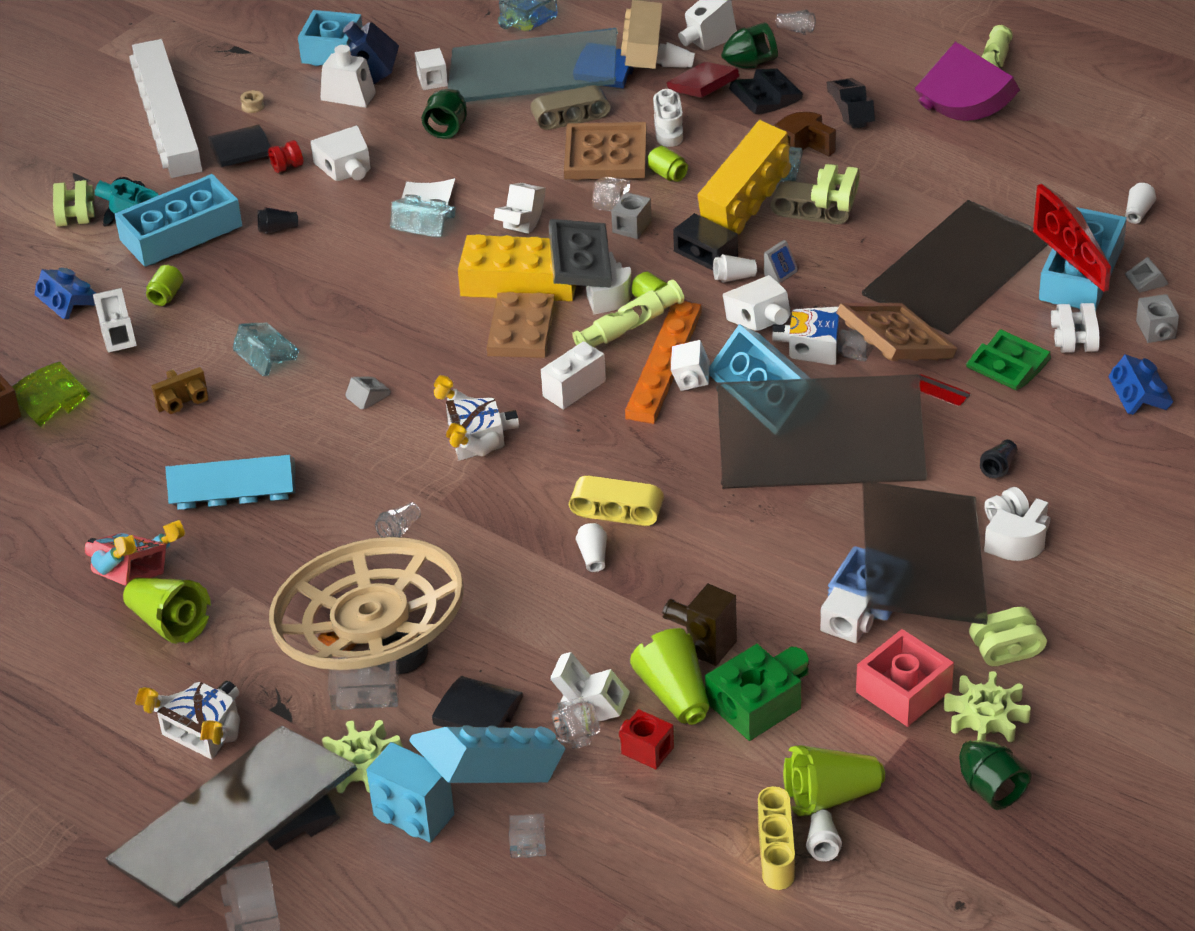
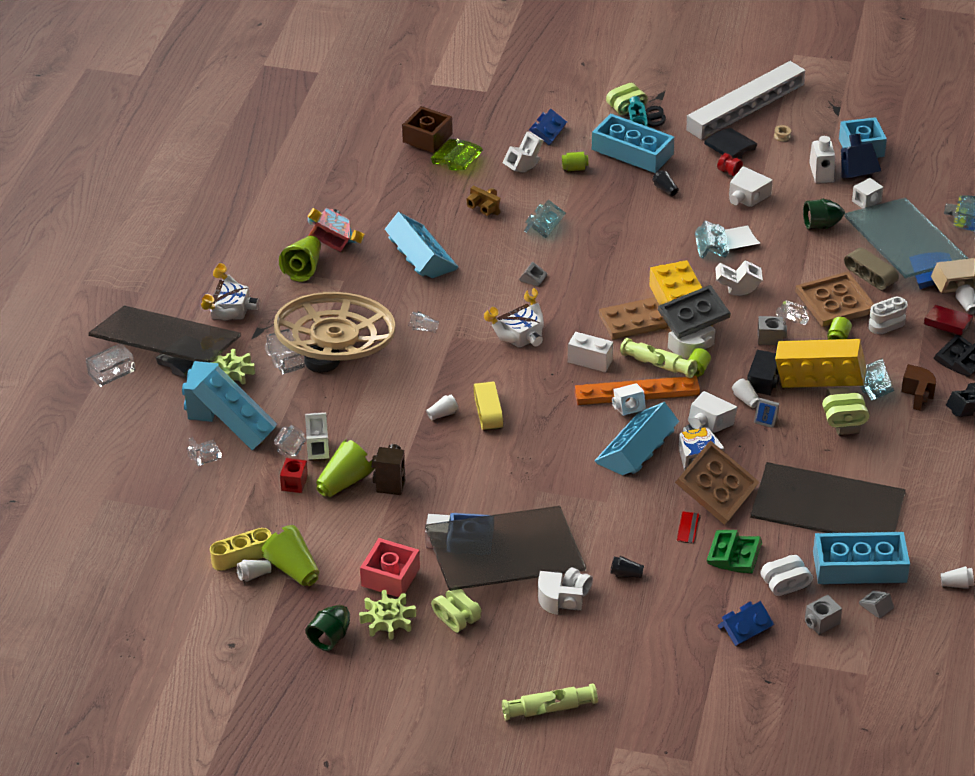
camera: 65 degrees right, 0 degrees up
black slope [432,676,523,728] -> none
green brick [705,643,809,741] -> none
clear smoke piece [716,374,928,489] -> none
red wedge [1033,184,1111,292] -> none

